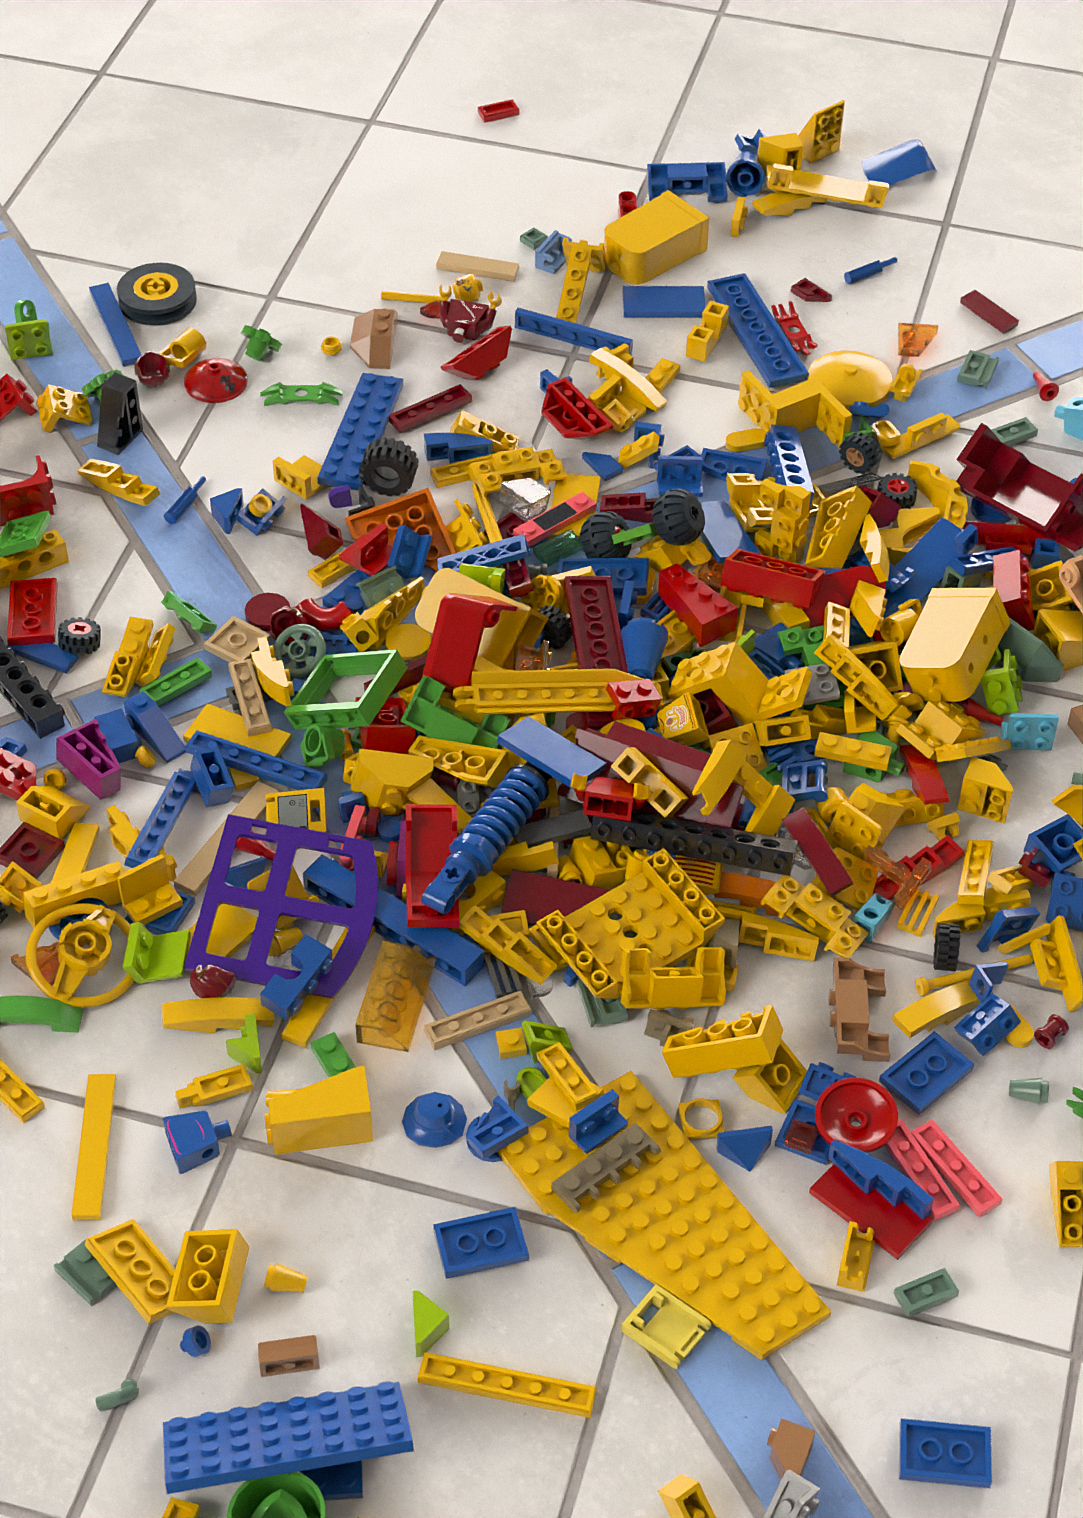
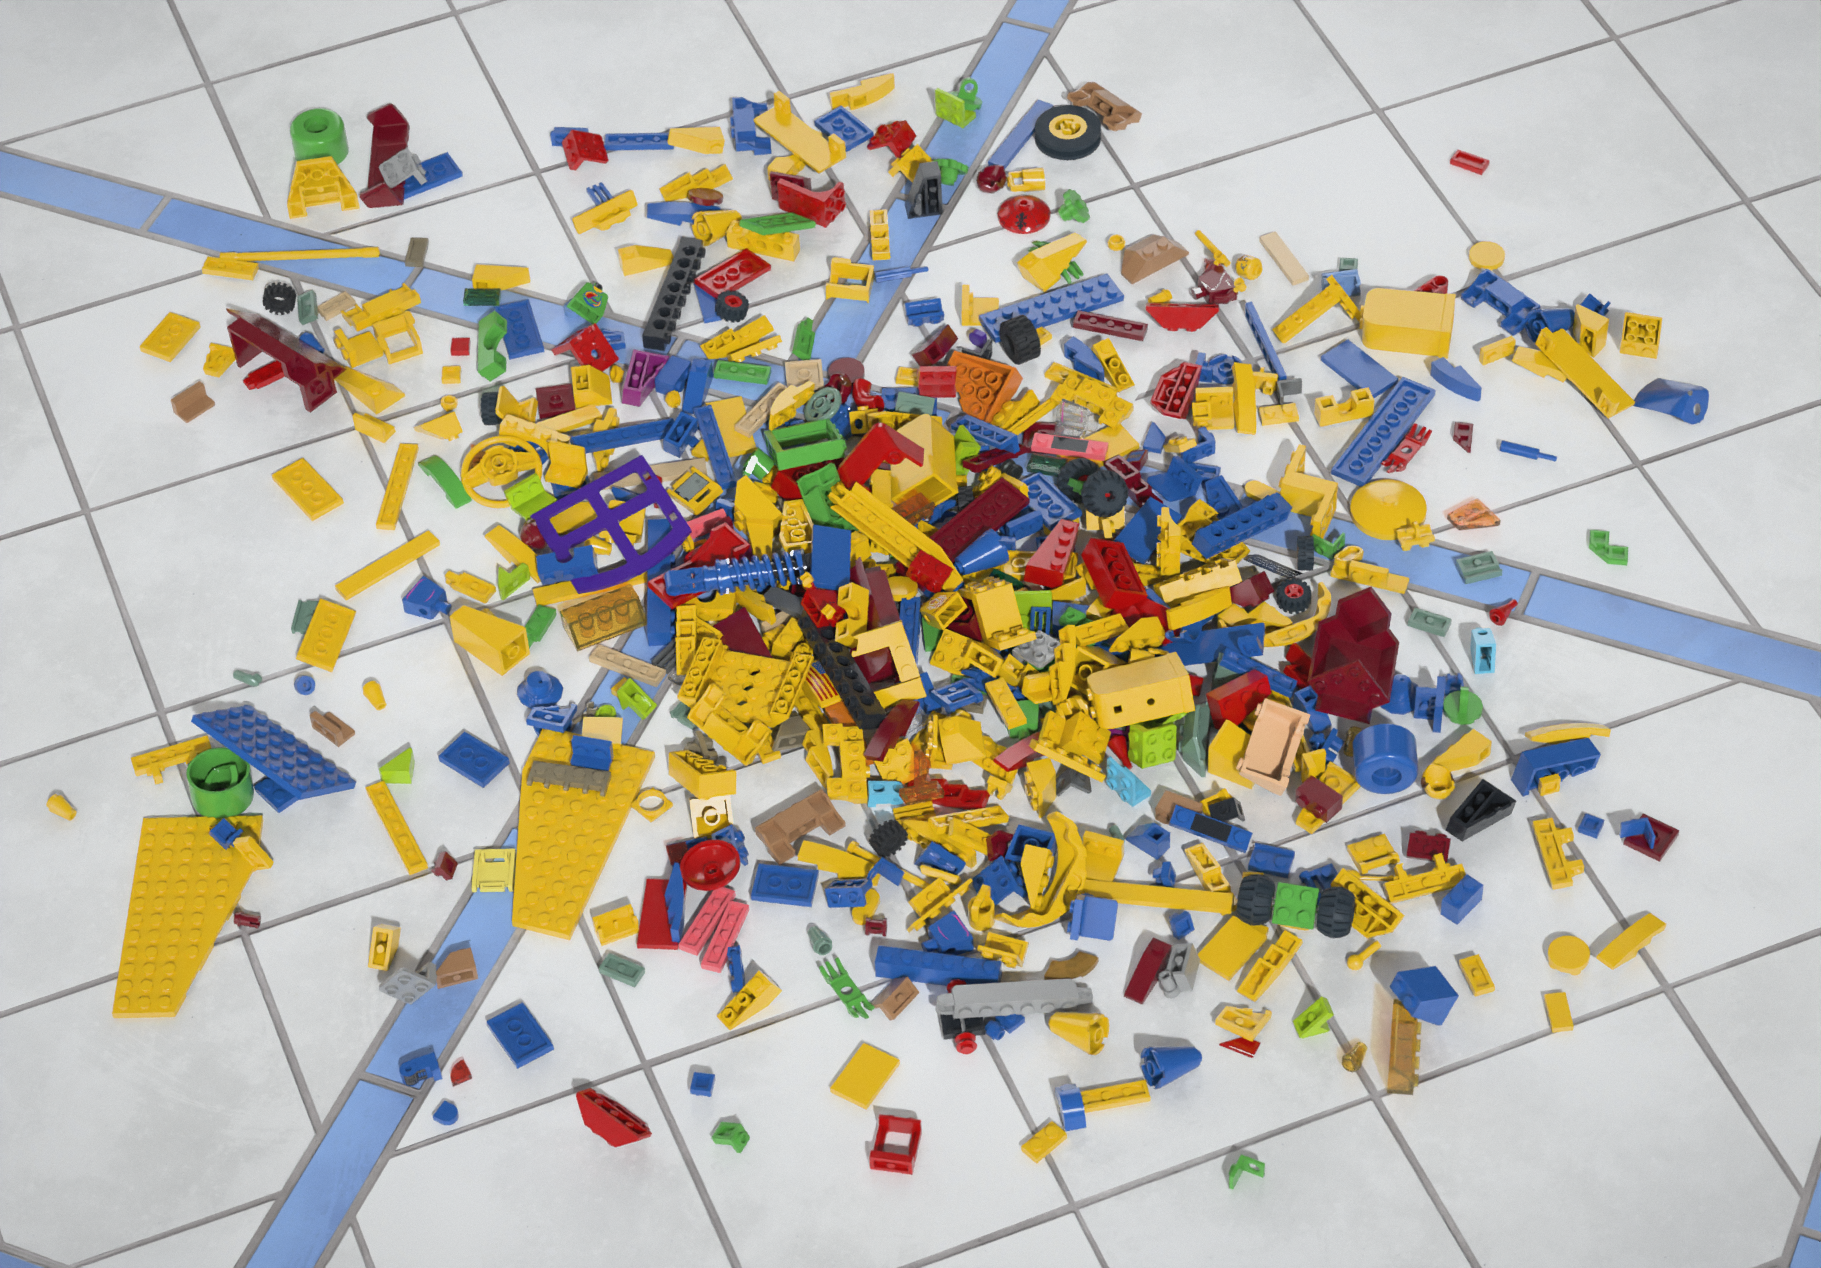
camera: 55 degrees right, 0 degrees up
yellow slope [166,1229,250,1324] -> none
blue slope [210,488,244,534] -> none
yellow tile [249,494,272,517] -> none
blue bracket [387,525,432,579] -> none
yellow tile [536,1042,600,1111] -> none
blue slope [716,1126,773,1172] -> none
blue plate [848,402,890,418] -> none
dark red tile [960,289,1019,334] -> none
none -> dark red tile [431,851,458,881]
none -> blue hinge [727,945,746,994]
none -> yellow piece [826,257,874,303]
none -> yellow wedge [1017,232,1087,292]
none -> medium nougat bracket [1067,82,1142,131]
none -> dark red slope [1126,449,1148,471]
none -> yellow pin [1148,289,1172,303]
none -> blue tile [1208,354,1243,385]
none -> dark grey bracket [1276,378,1302,405]
none -> slope [1430,357,1482,402]
none -> yellow tile [1469,241,1505,271]
none -> bright green tile [1589,530,1628,566]

